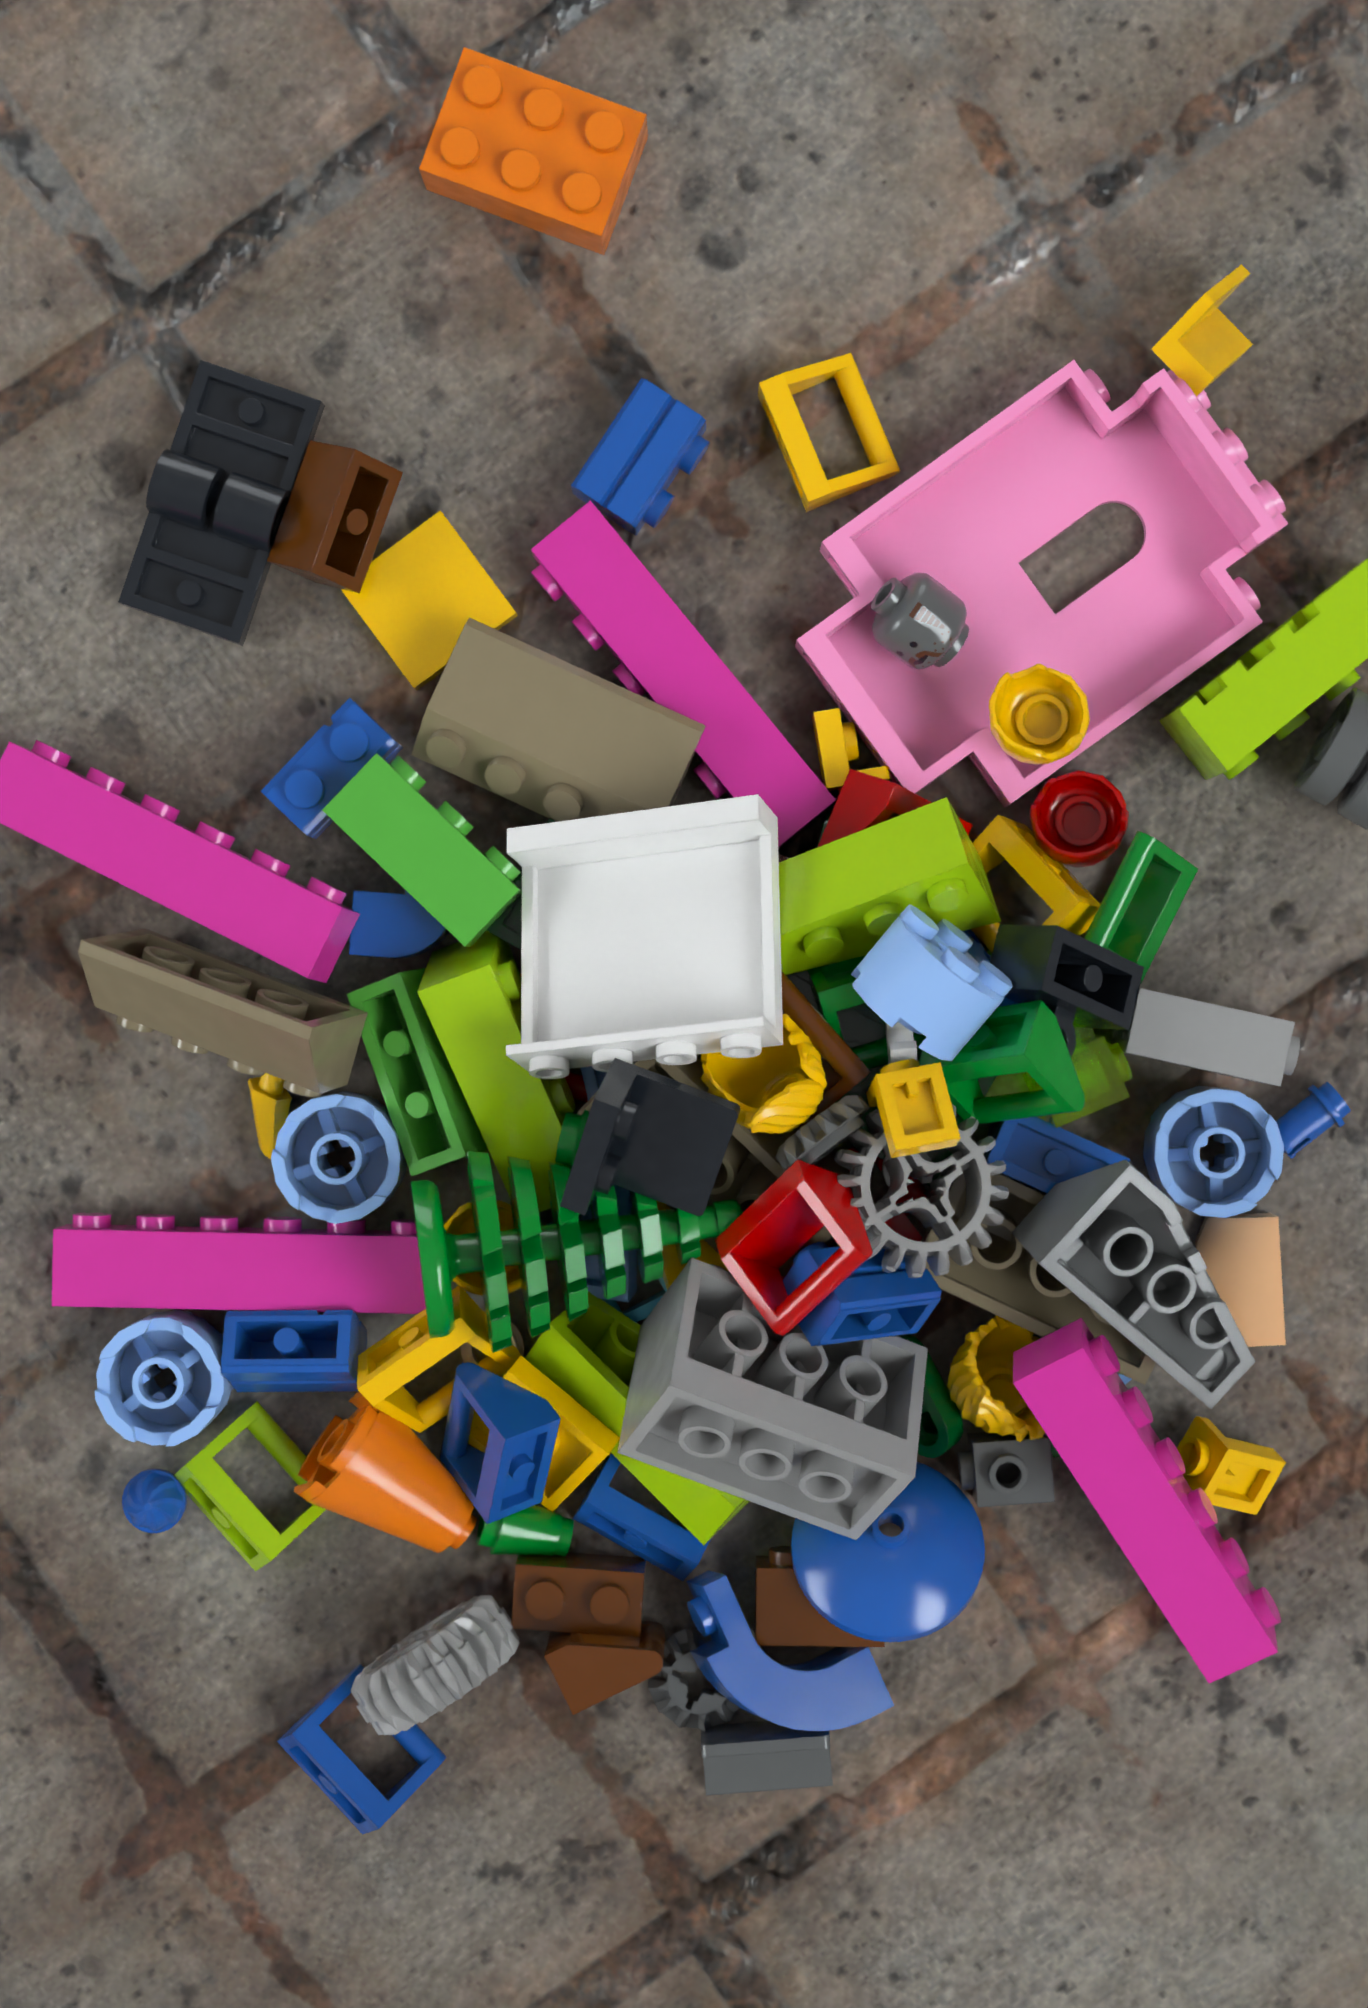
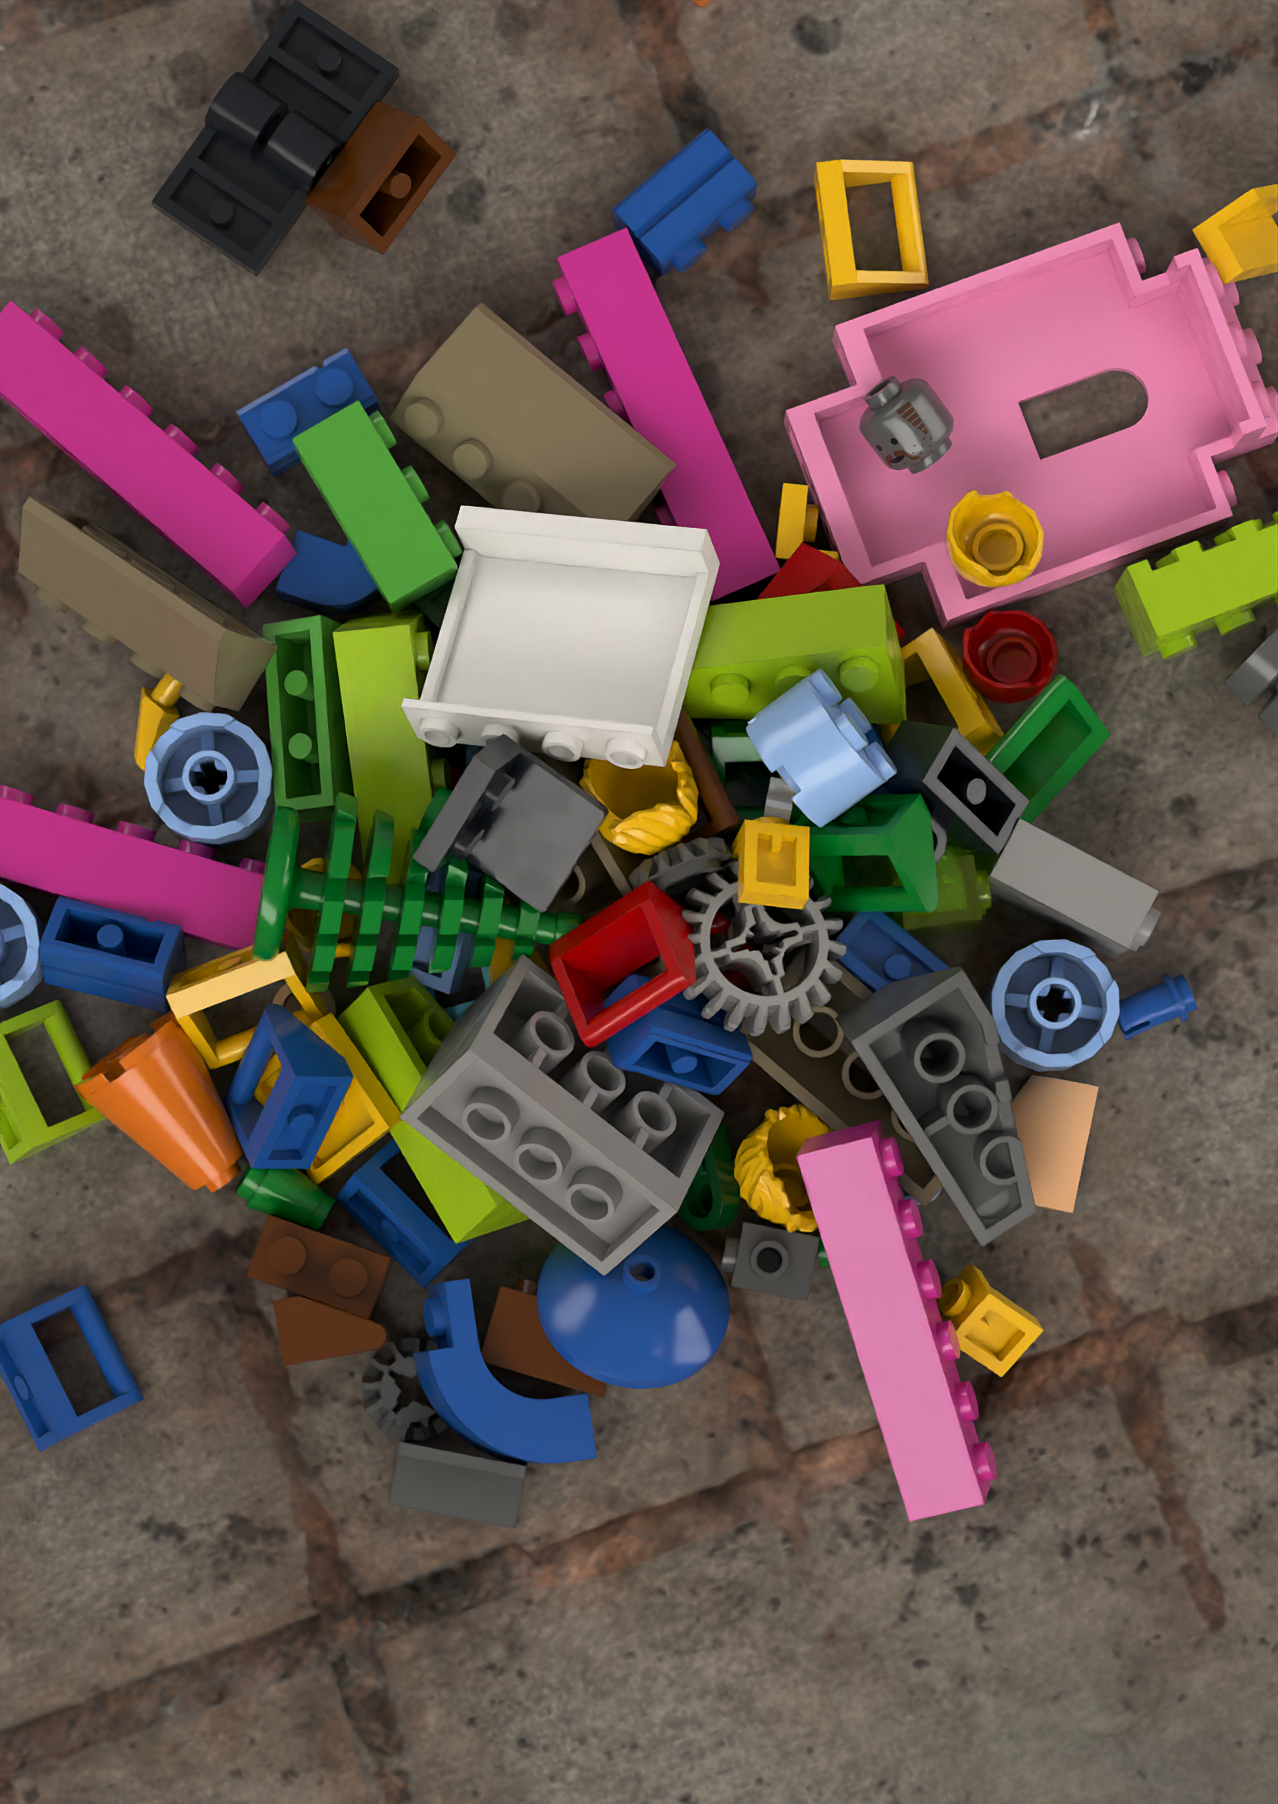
camera: 15 degrees right, 5 degrees down
yellow tile [341,510,518,691] -> none
light grey gear [351,1595,519,1735] -> none

